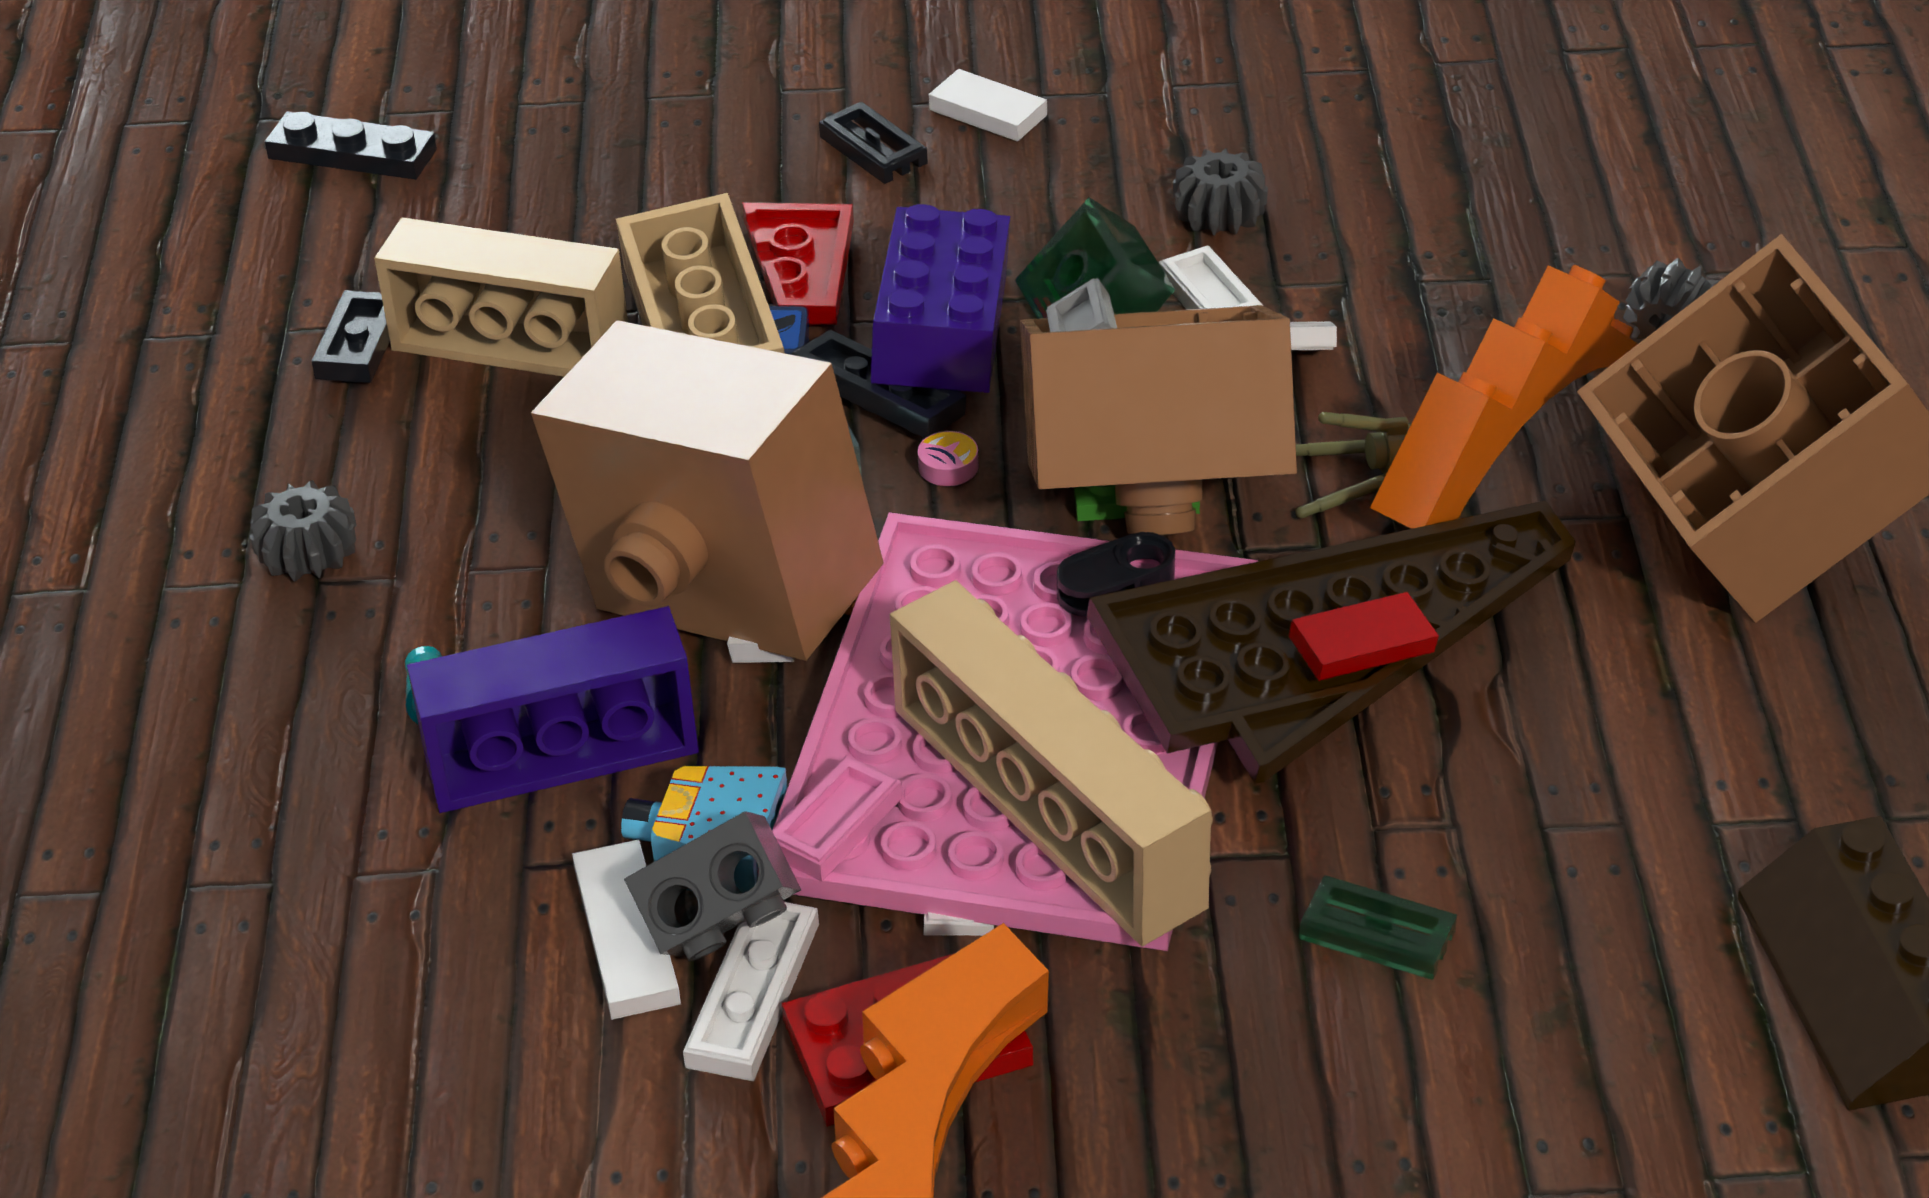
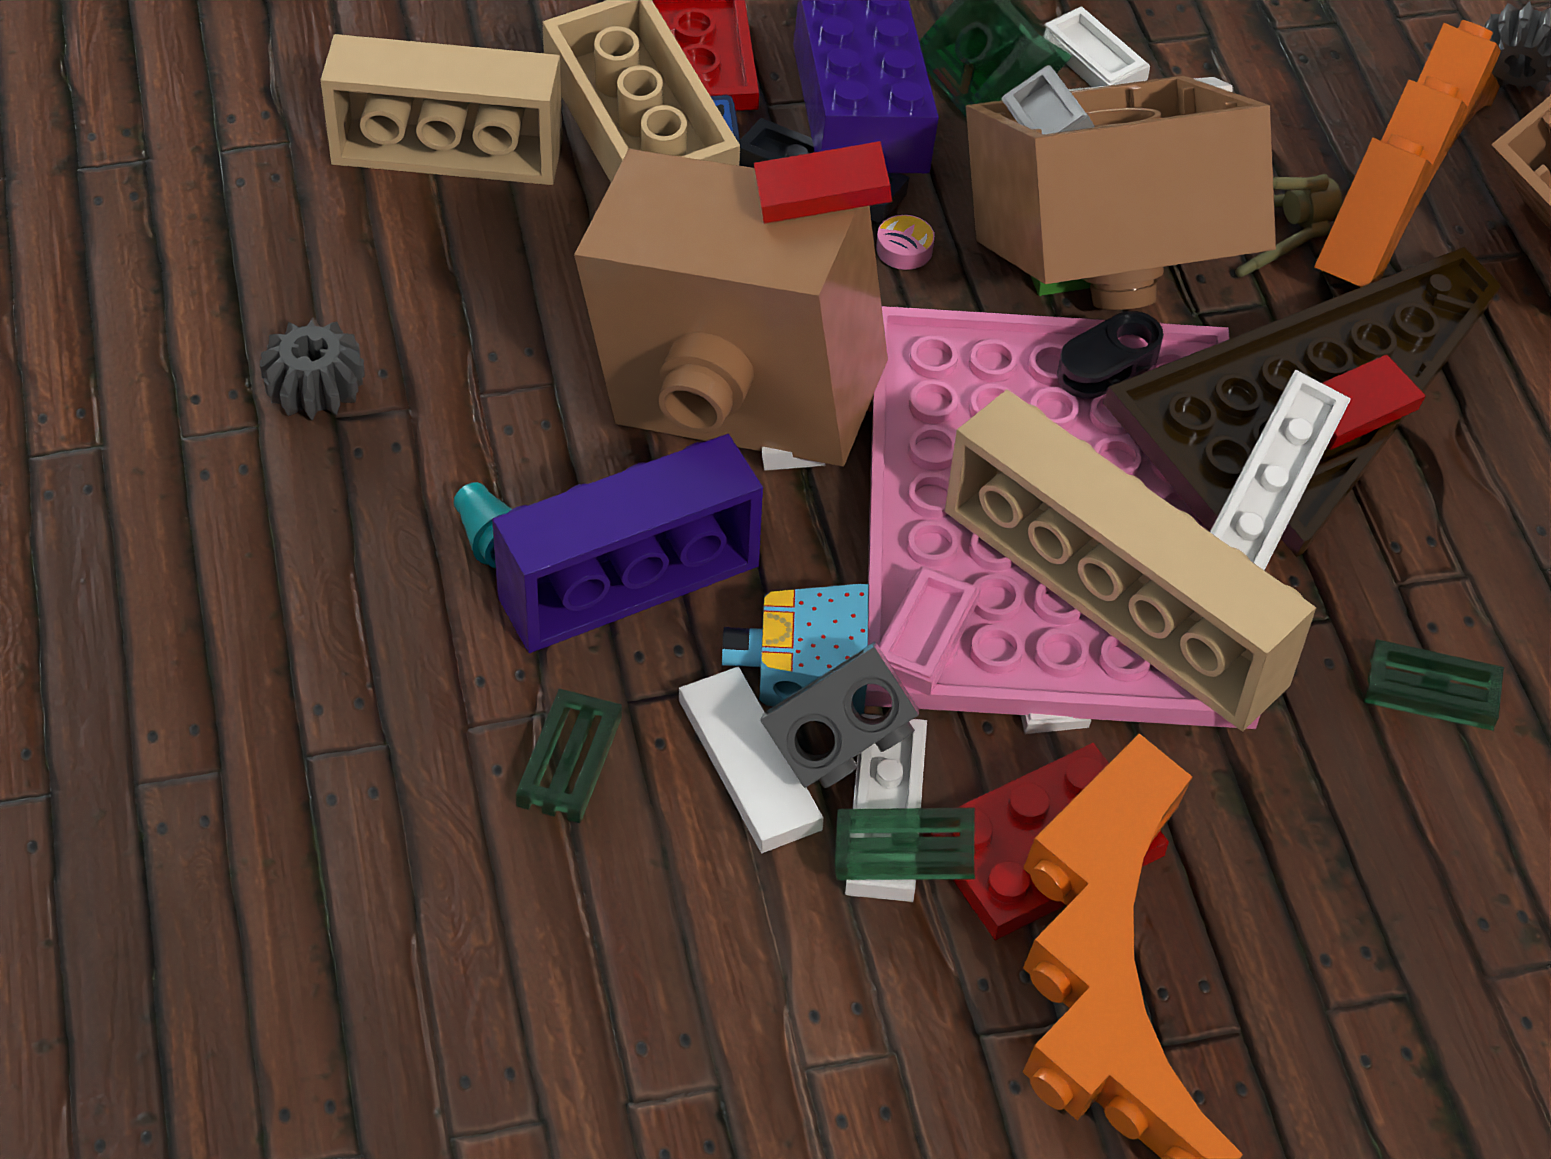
camera: 15 degrees left, 10 degrees up
black plate [312,290,390,383] -> none
none -> clear green tile [516,688,622,823]
none -> red tile [754,141,892,224]
none -> clear green tile [835,808,976,880]
none -> white tile [1210,370,1351,570]

